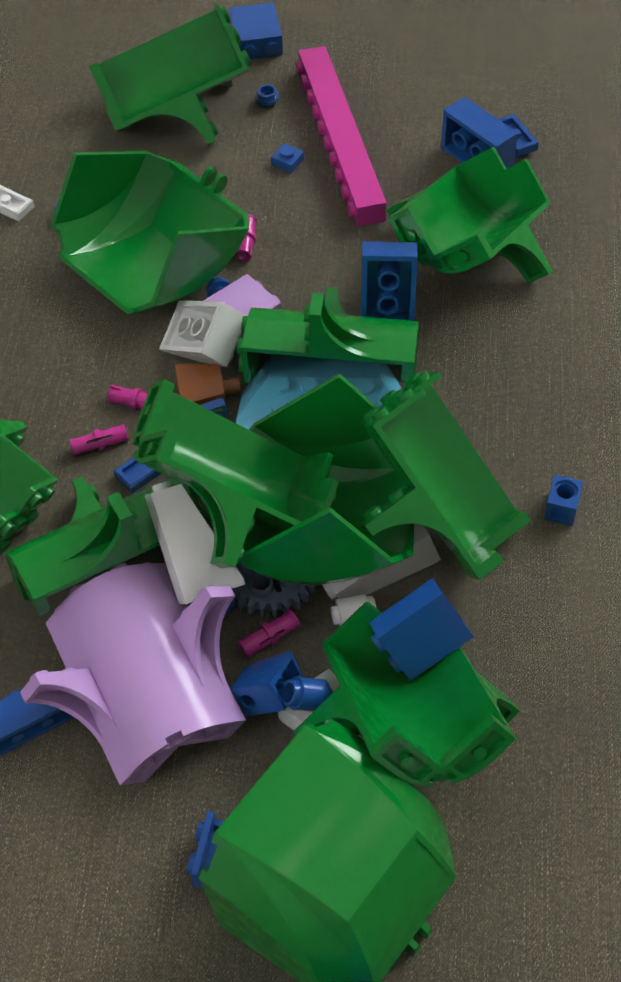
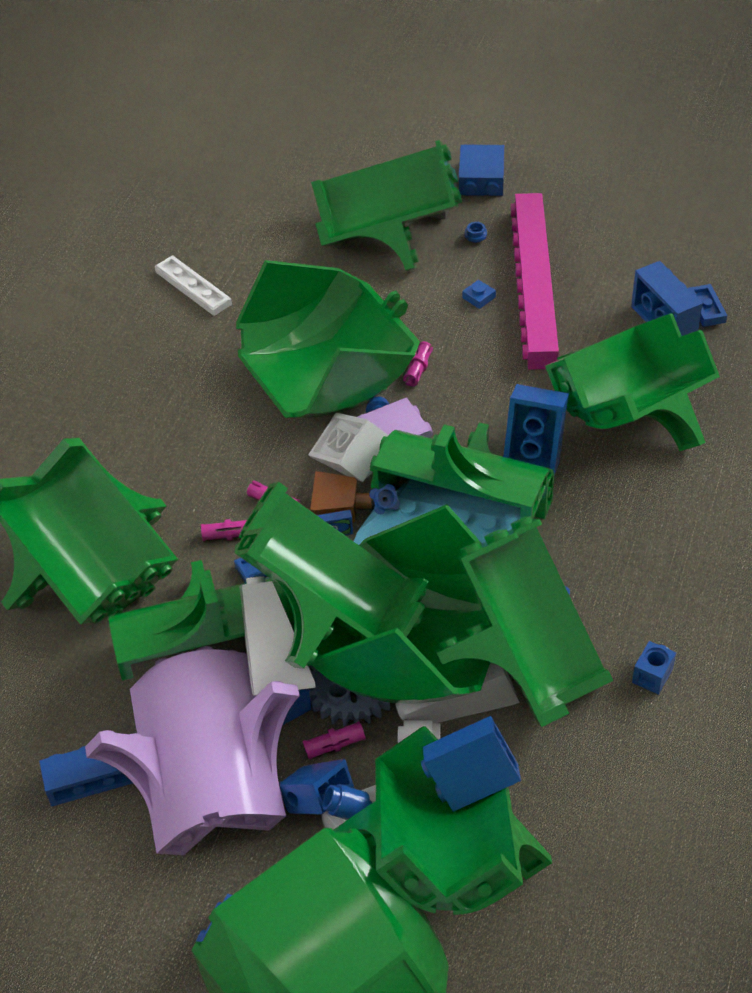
camera: 15 degrees right, 5 degrees down
none -> blue plate [369,484,400,515]

